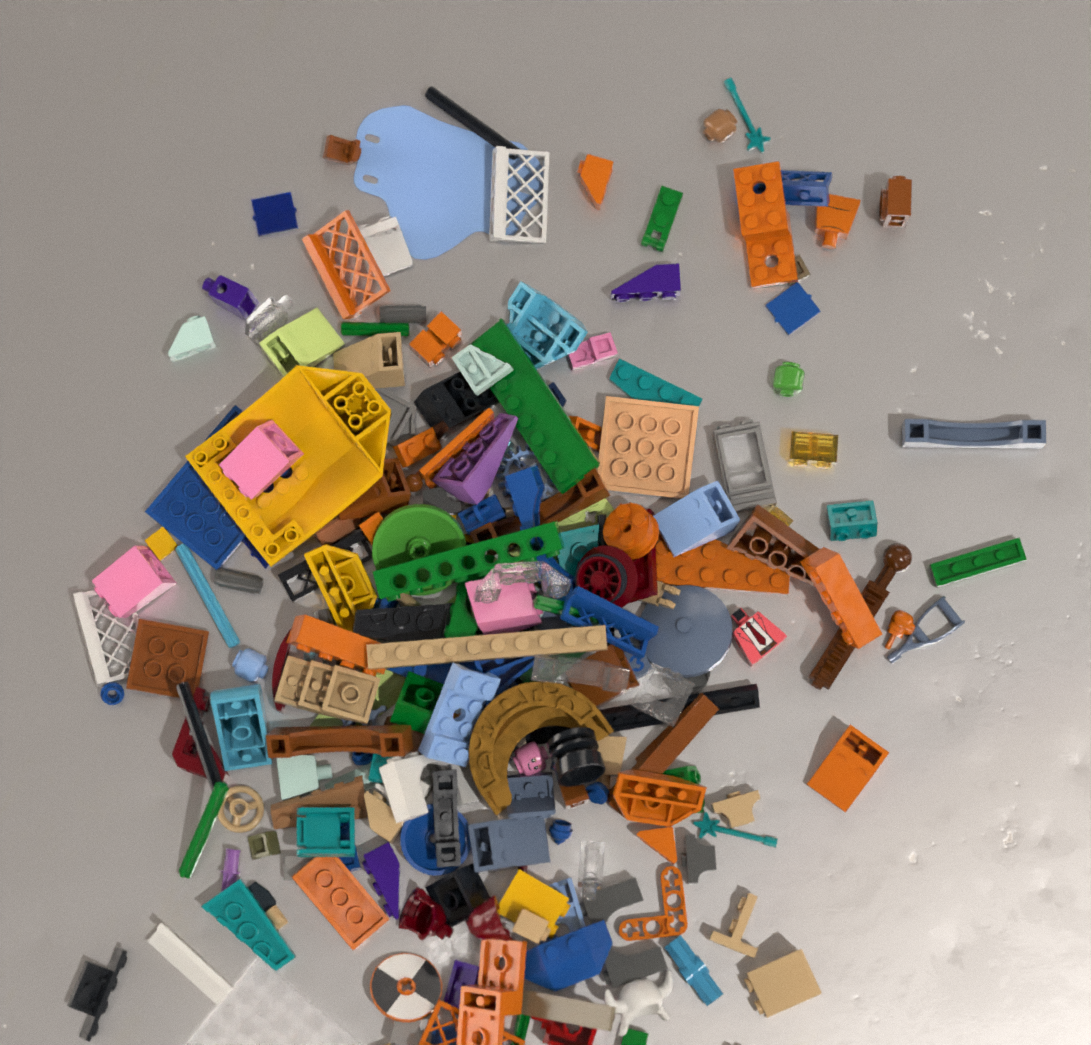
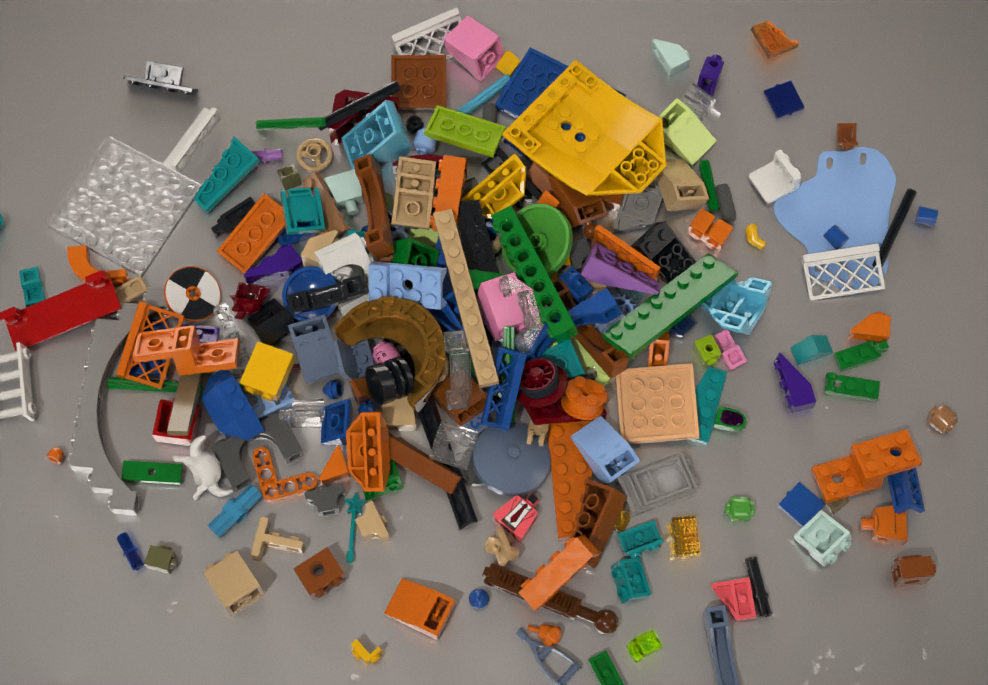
camera: 80 degrees right, 10 degrees down
blue plate [100,682,124,705] -> none
bright pink slope [219,420,304,499] -> none
piece [249,882,289,930] -> none
orange fence [302,210,391,319] -> none
orange plate [393,427,442,468] -> none
light aqua wing [451,344,514,396] -> none
dark red helmet [465,895,513,941] -> none
tan brick [512,909,551,944] -> none
teal piece [724,78,771,153] -> none
none -> black hinge [211,197,256,238]
none -> dark orange brick [293,547,346,599]
none -> blue slope [321,399,353,445]
none -> yellow bracket [351,639,383,666]
none -> black plate [406,115,424,133]
none -> lime tile [424,105,506,157]
none -> blue plate [469,589,489,609]
none -> tan hips [484,526,519,566]
none -> teal bracket [616,520,664,558]
none -> clear neon green bracket [627,630,663,663]
none -> lime brick [692,334,722,367]
none -> coral wing [711,578,757,621]
none -> rock [713,406,747,432]
none -> yellow arm [745,224,767,250]
none -> black pin [745,557,772,618]
none -> clear orange wing [751,21,799,59]
none -> teal slope [790,335,834,366]
none -> light aqua plate [794,510,852,567]
none -> blue piece [823,225,849,250]
none -> green hinge [834,340,889,372]
none -> blue piece [915,206,938,226]

